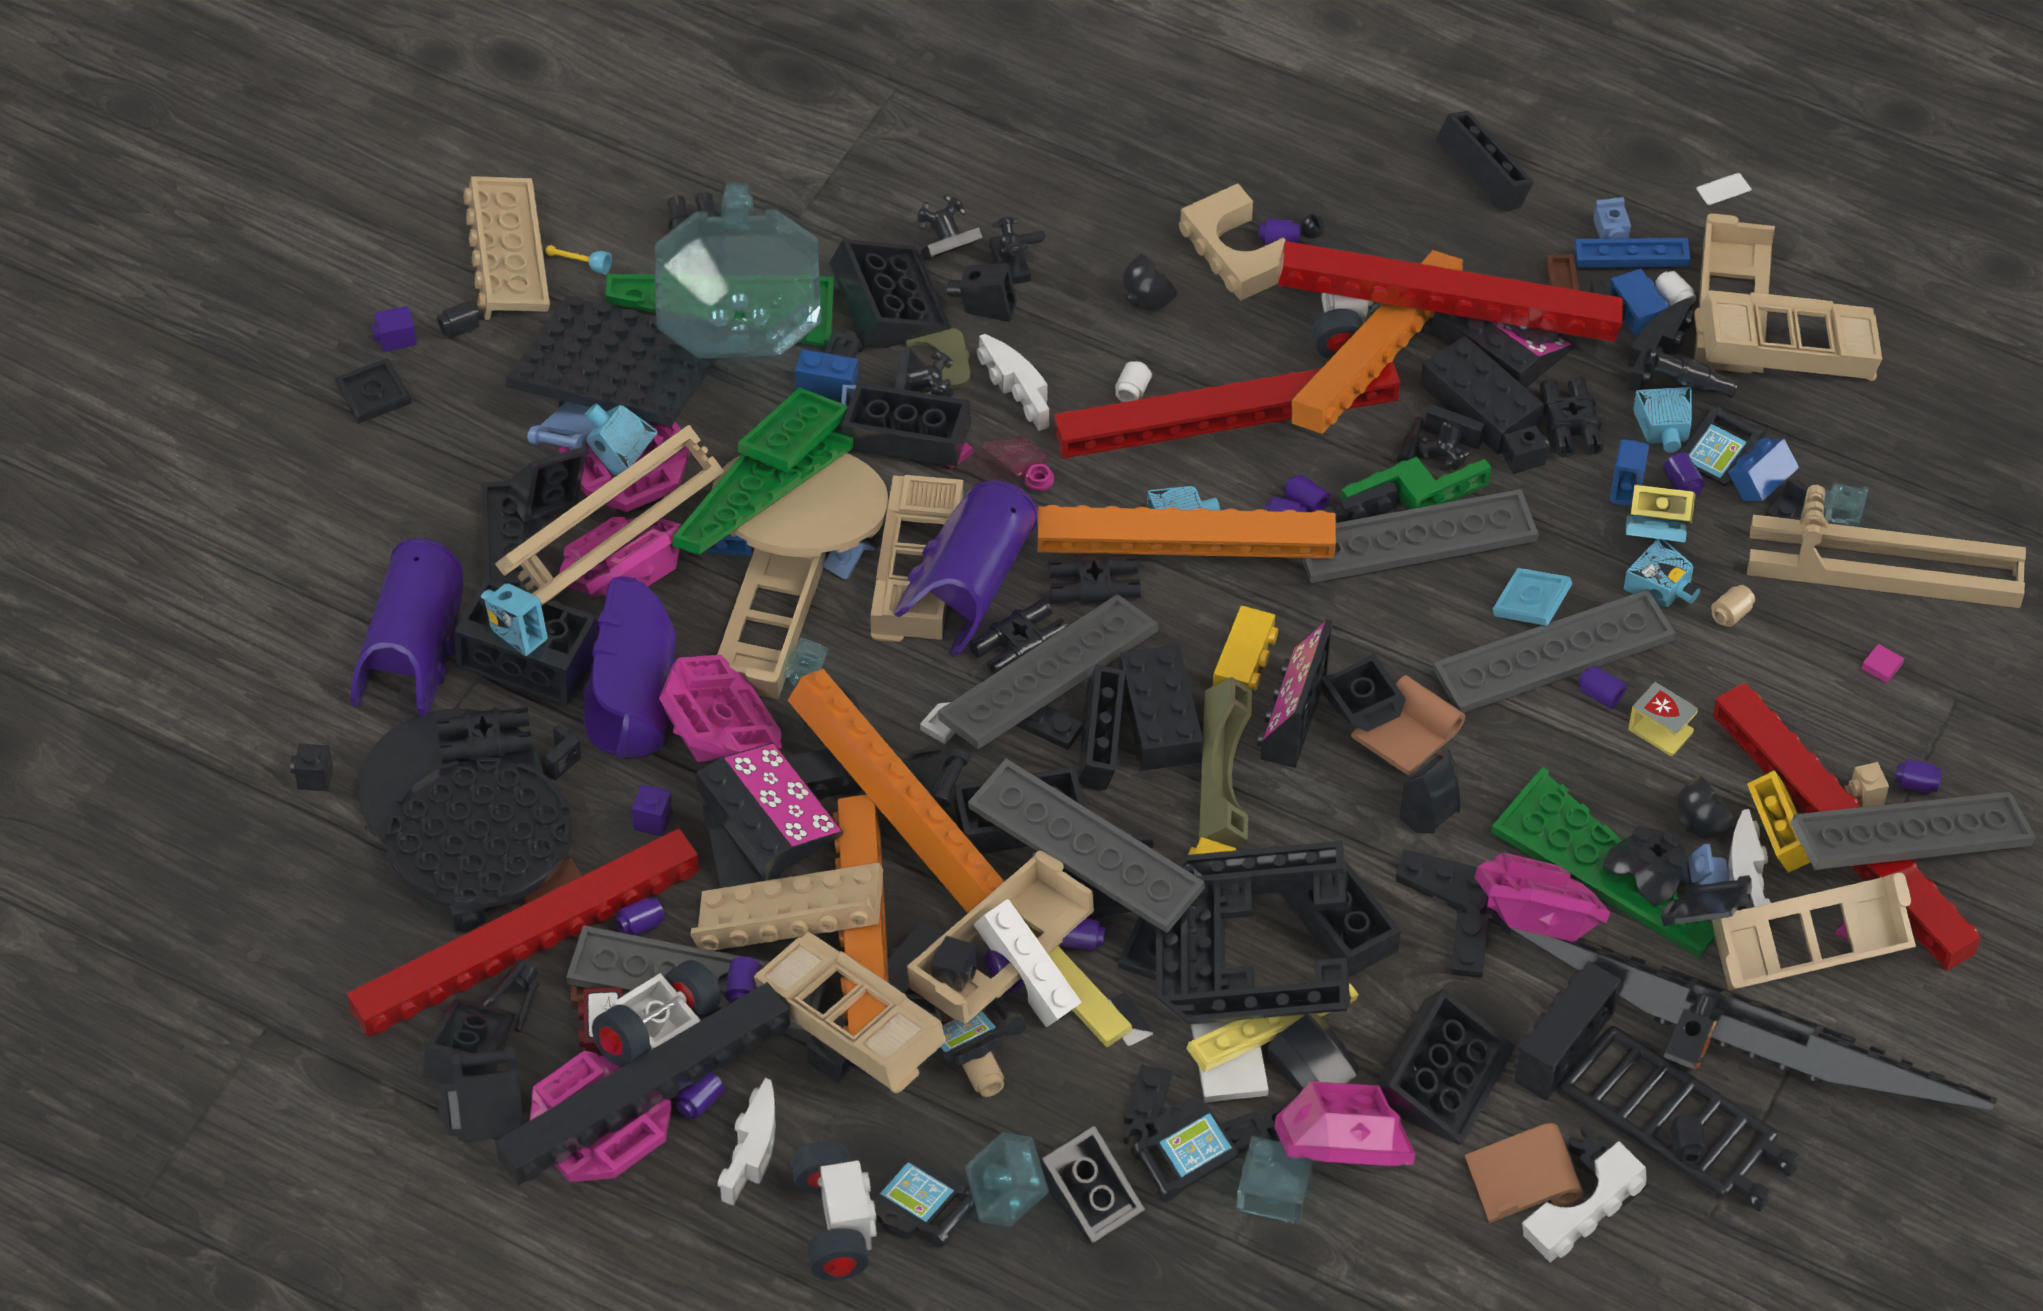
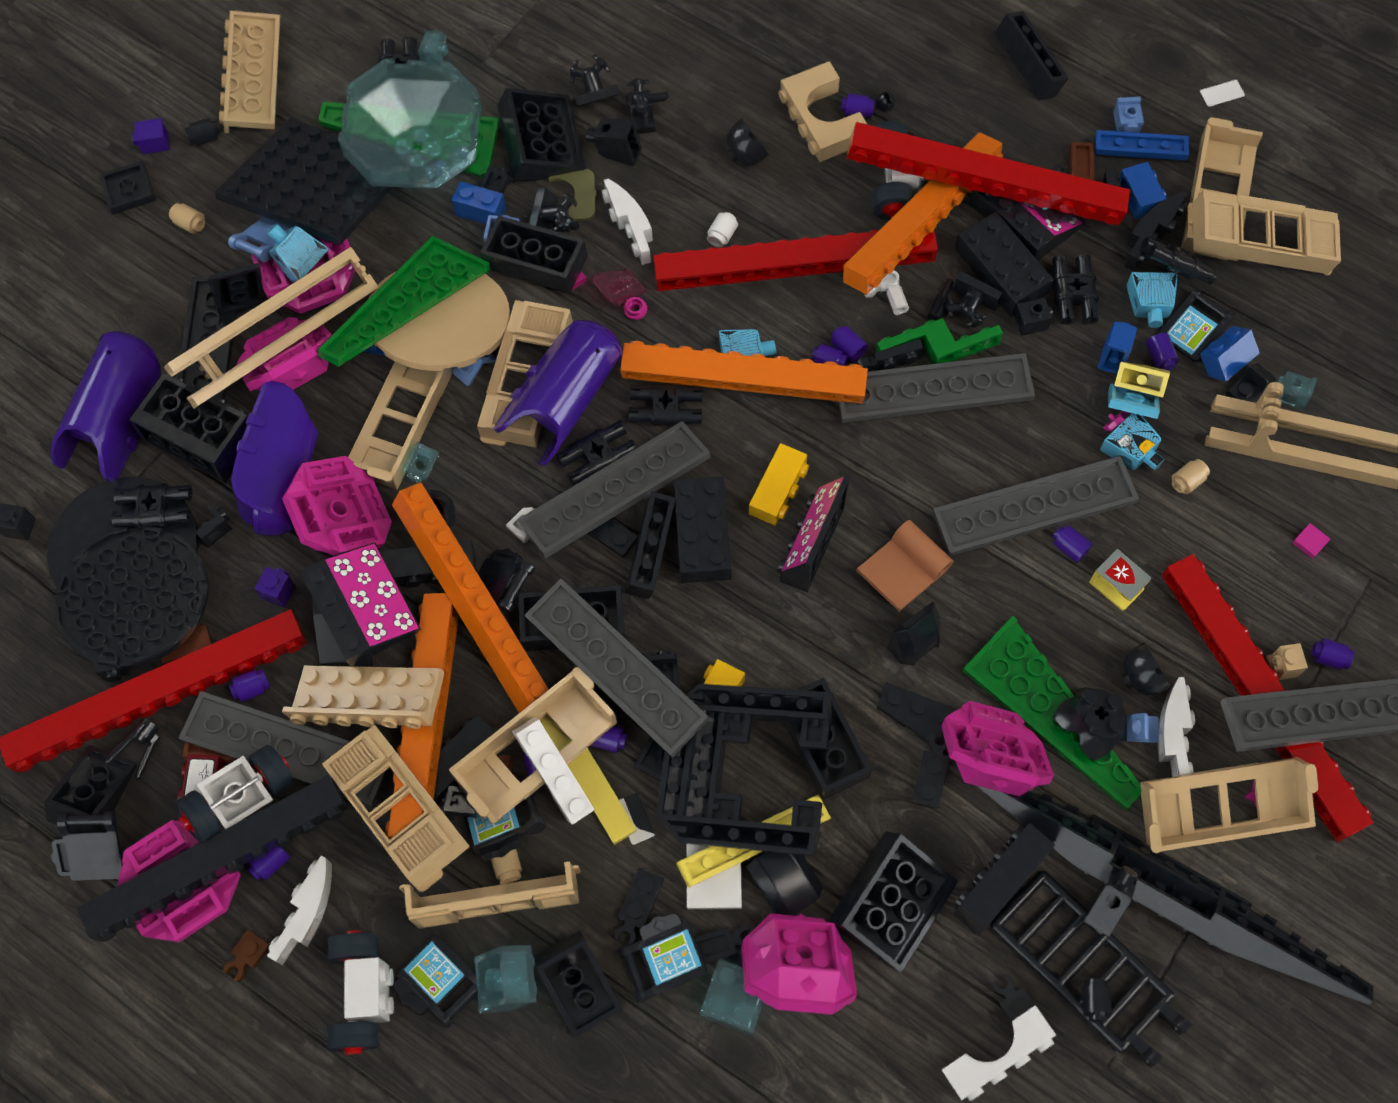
camera: 10 degrees right, 15 degrees up
medium azure torso [480,583,548,656] -> none
medium azure hinge [545,245,612,275] -> none
dark purple brick [725,957,761,1003] -> none
green plate [737,387,849,472] -> none
black brick [931,936,977,992] -> none
olive arch [1199,677,1252,847] -> none
black slope [1321,654,1405,732] -> none
nougat door [1465,1123,1583,1223] -> none
medium azure tile [1492,568,1572,626] -> none
white brick [1655,271,1696,306] -> none
black piece [1661,875,1752,927] -> none
yellow brick [1747,770,1810,873] -> none
none -> tan brick [169,203,205,234]
none -> reddish brown plate [222,930,270,983]
none -> tan piece [399,861,580,929]
none -> white bar [865,270,909,315]
none -> dark pink piece [1103,411,1129,431]

